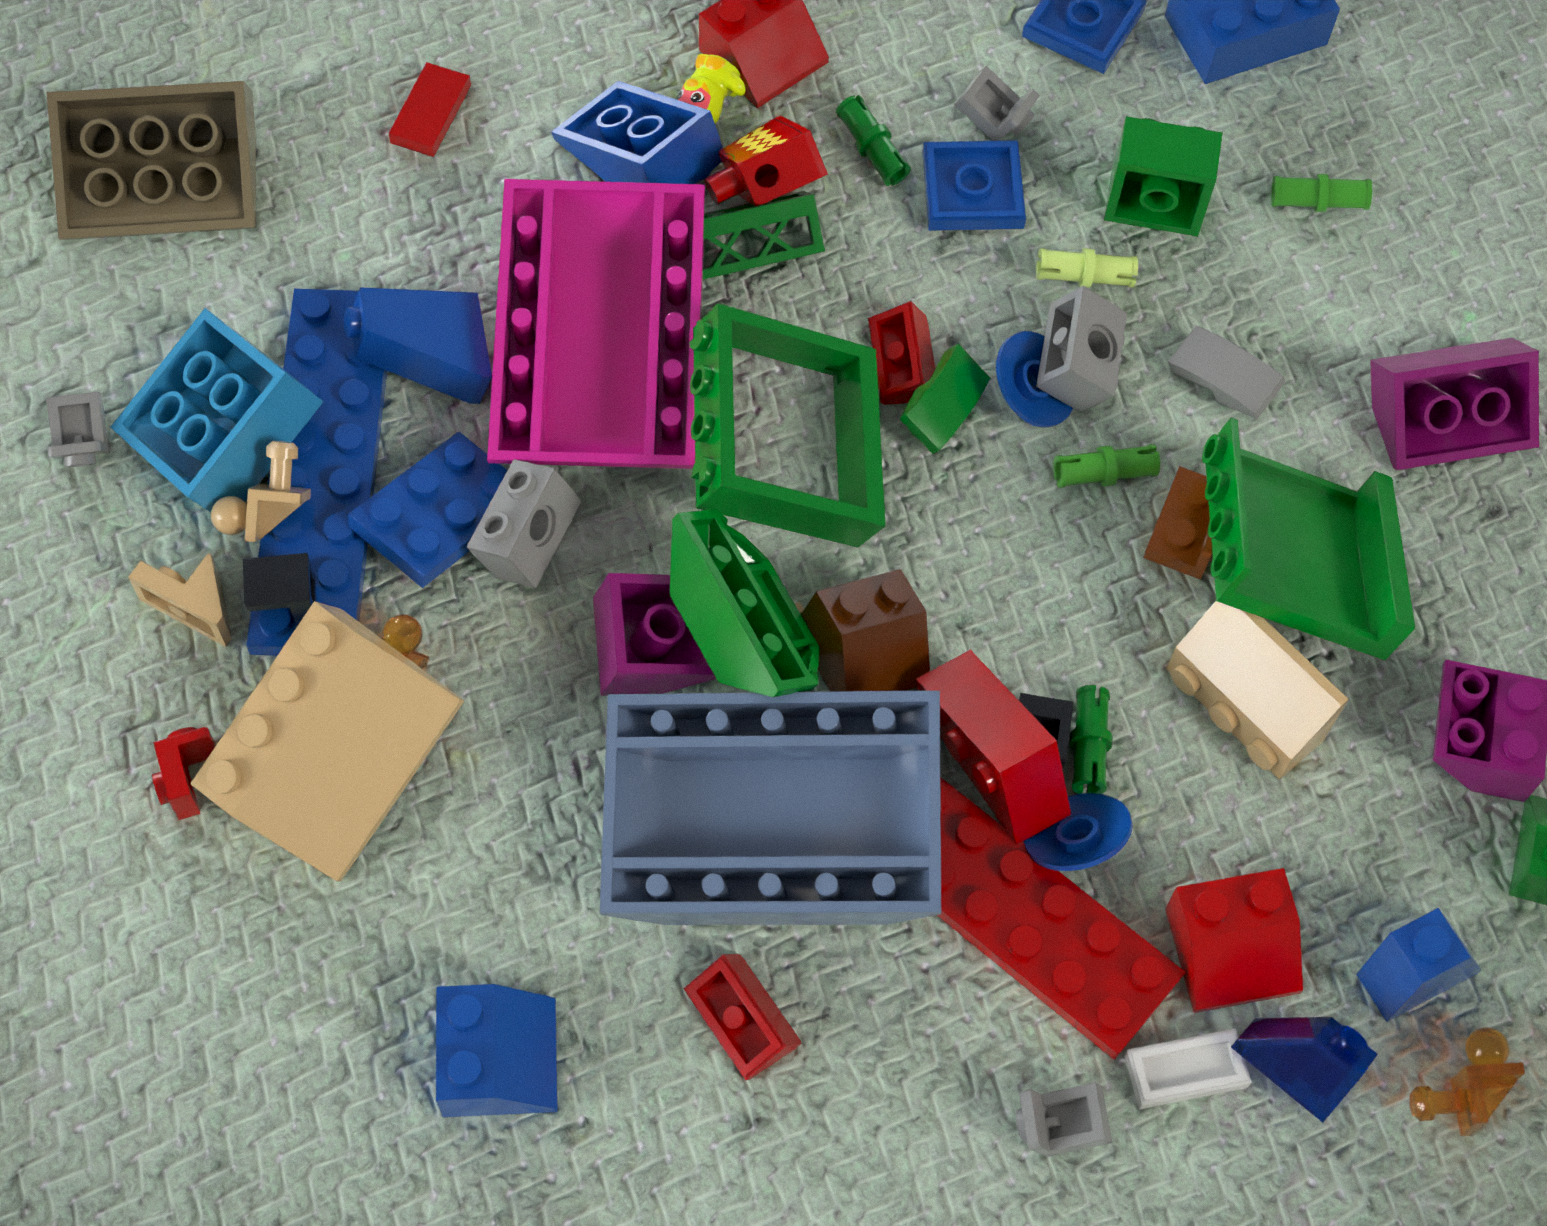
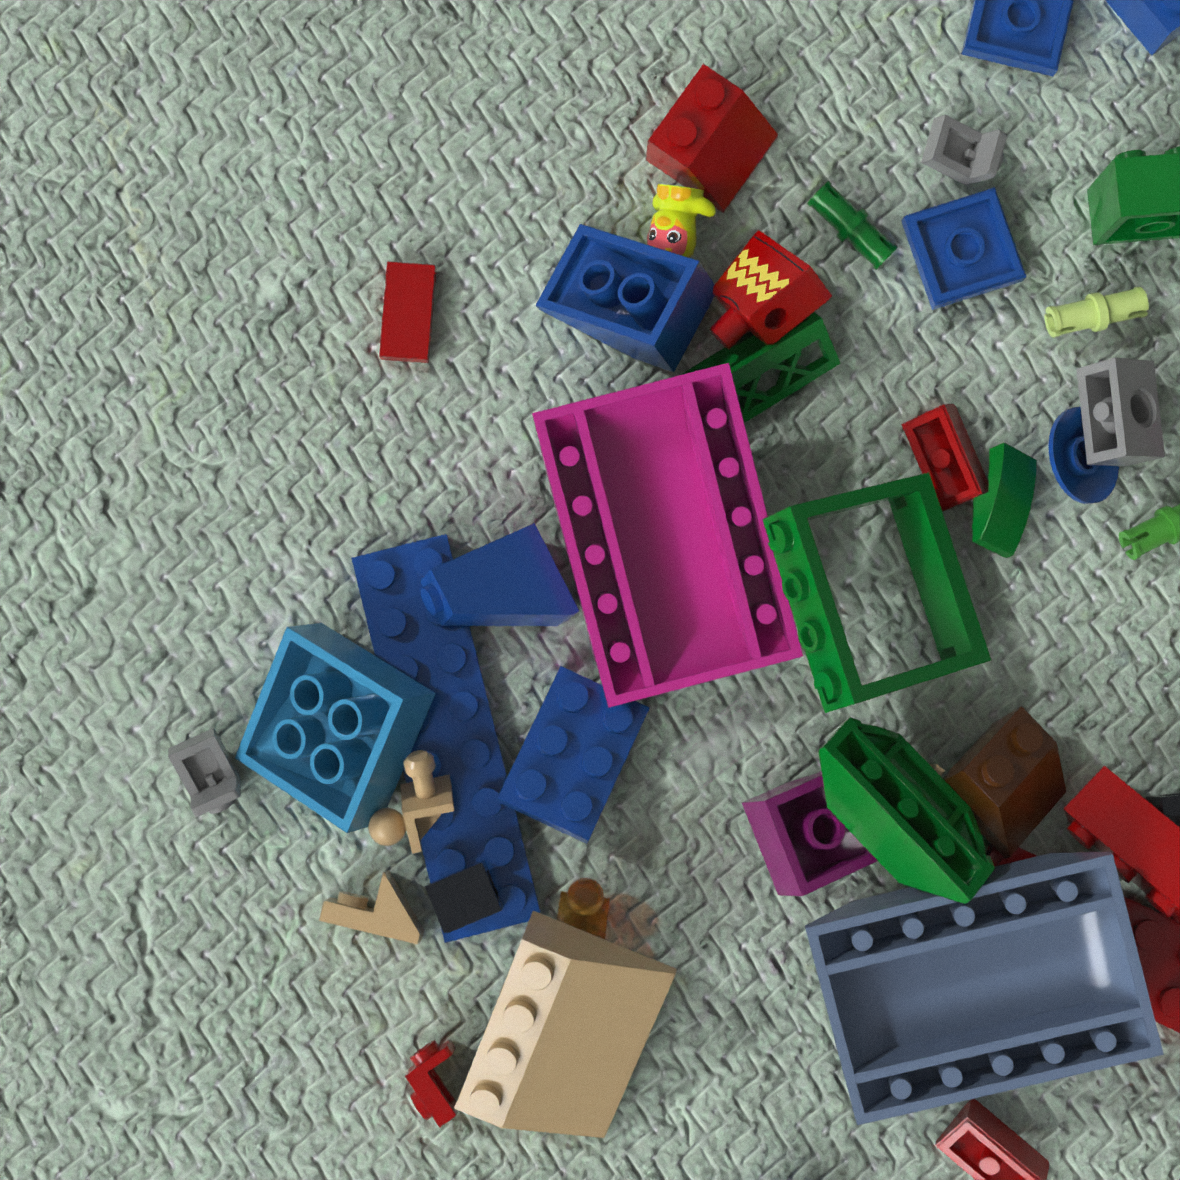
camera: 15 degrees left, 20 degrees up
dark tan slope [46,81,256,240] -> none
light grey brick [467,459,582,588] -> none

